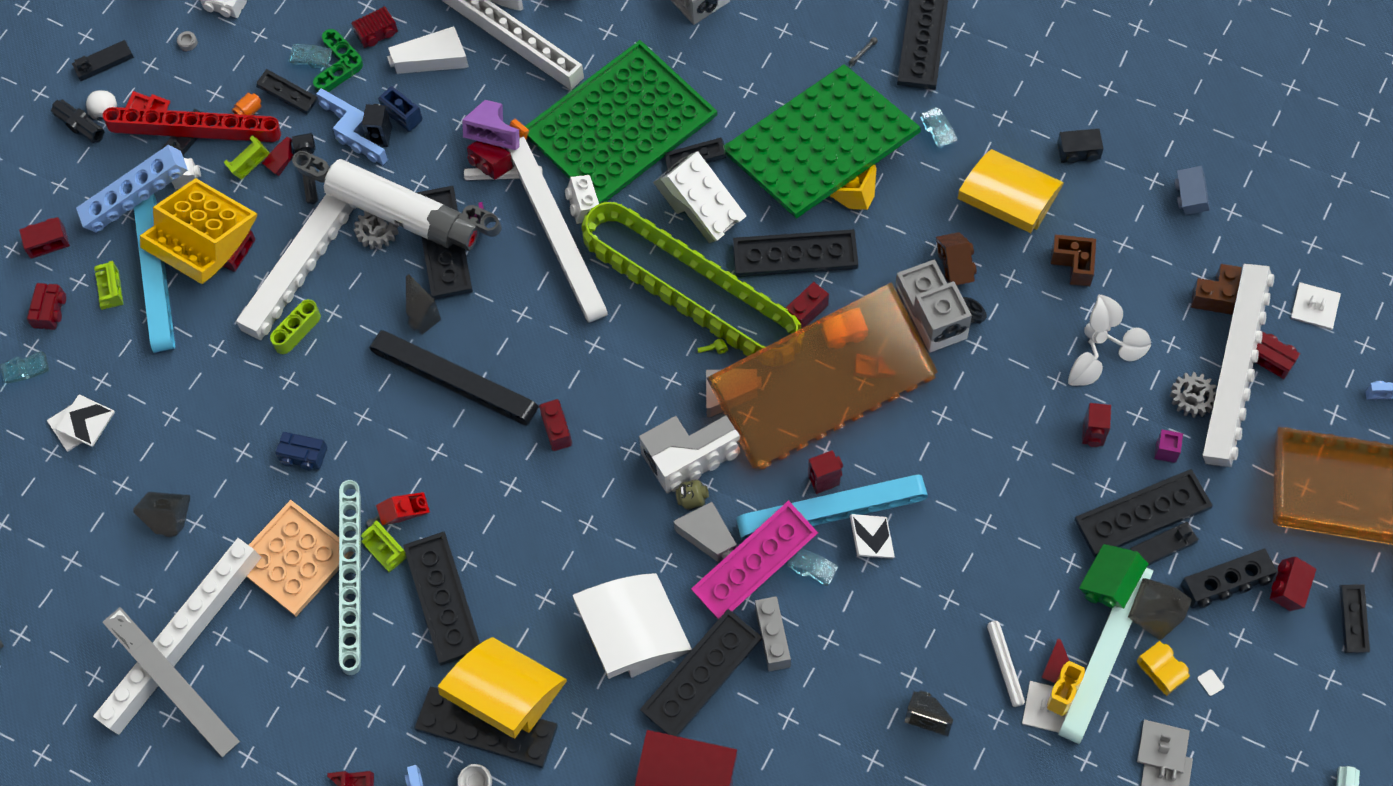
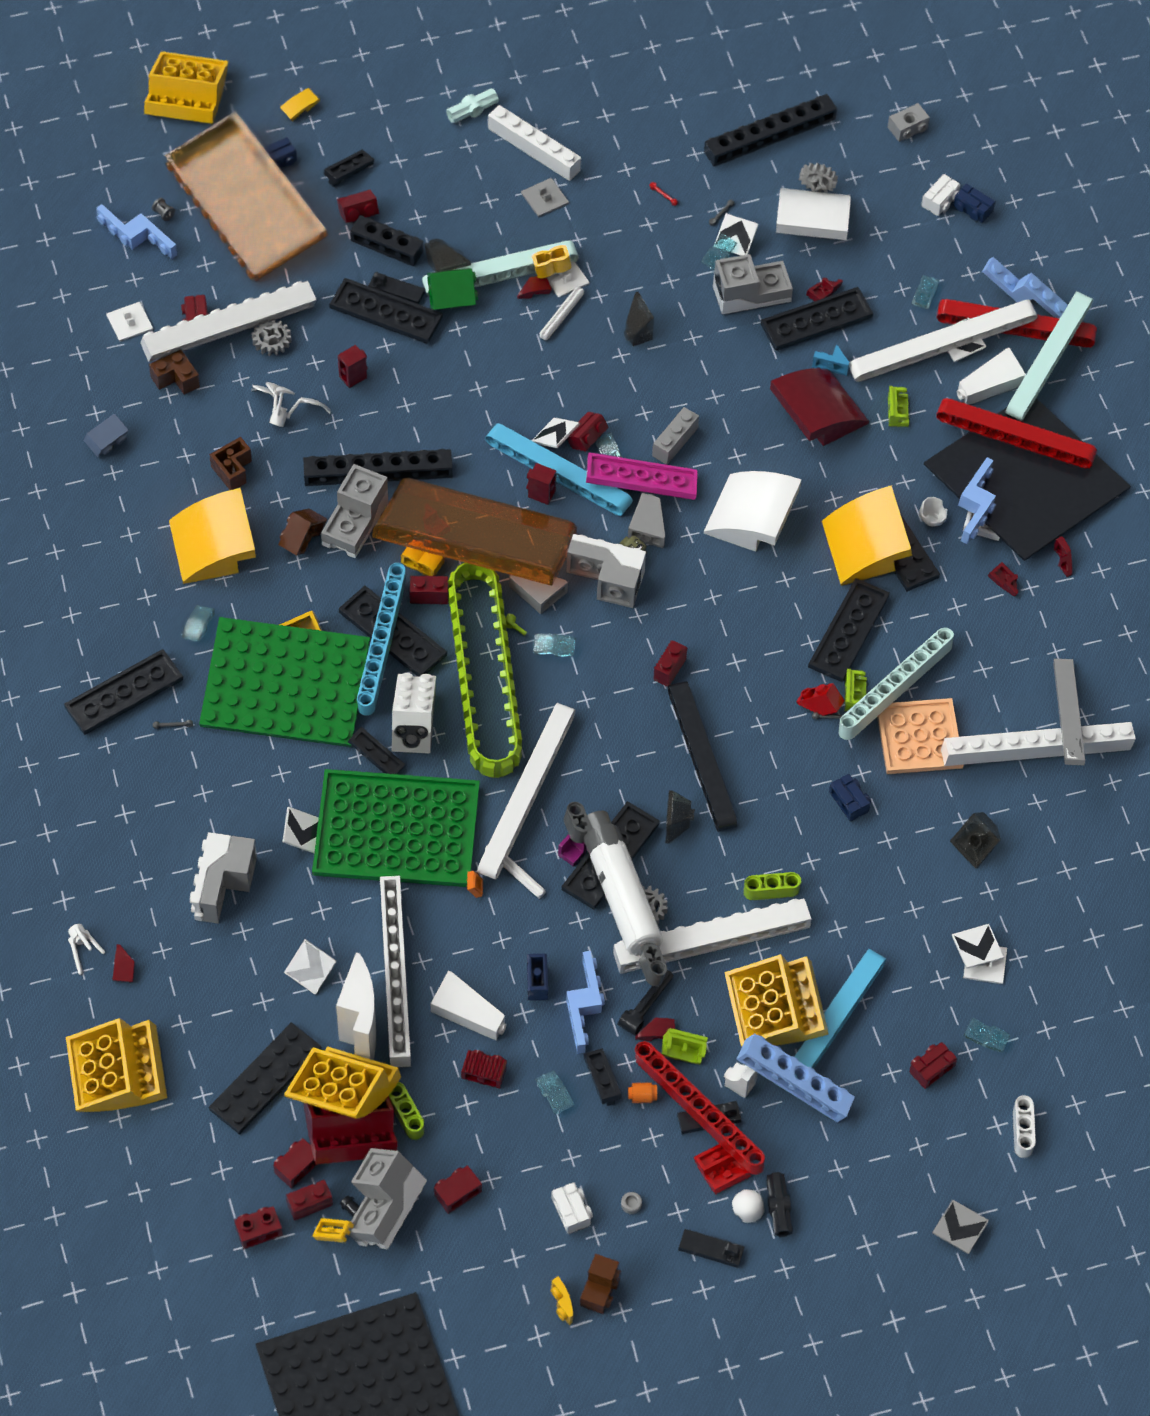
camera: 140 degrees left, 5 degrees down
dark red brick [19,217,70,259] -> none
lime hinge [94,261,124,310] -> none
green beam [313,29,363,92] -> none
black brick [362,104,392,147] -> none
medium lavender arch [462,100,520,150] -> none
dark red brick [467,141,513,180] -> none
white bracket [565,175,599,224] -> none
black plate [640,609,762,736] -> none
black gear [963,297,987,324] -> none
black brick [1057,128,1104,163] -> none
yellow brick [1137,641,1190,696] -> none
light grey piece [1137,720,1190,773] -> none
magenta panel [1154,429,1183,463] -> none
white sticker [1198,669,1224,696] -> none
none -> white piece [283,807,319,853]
none -> black brick [303,449,453,486]
none -> medium azure beam [357,563,406,716]
none -> clear light blue slope [533,634,576,657]
none -> dark red brick [567,412,608,452]

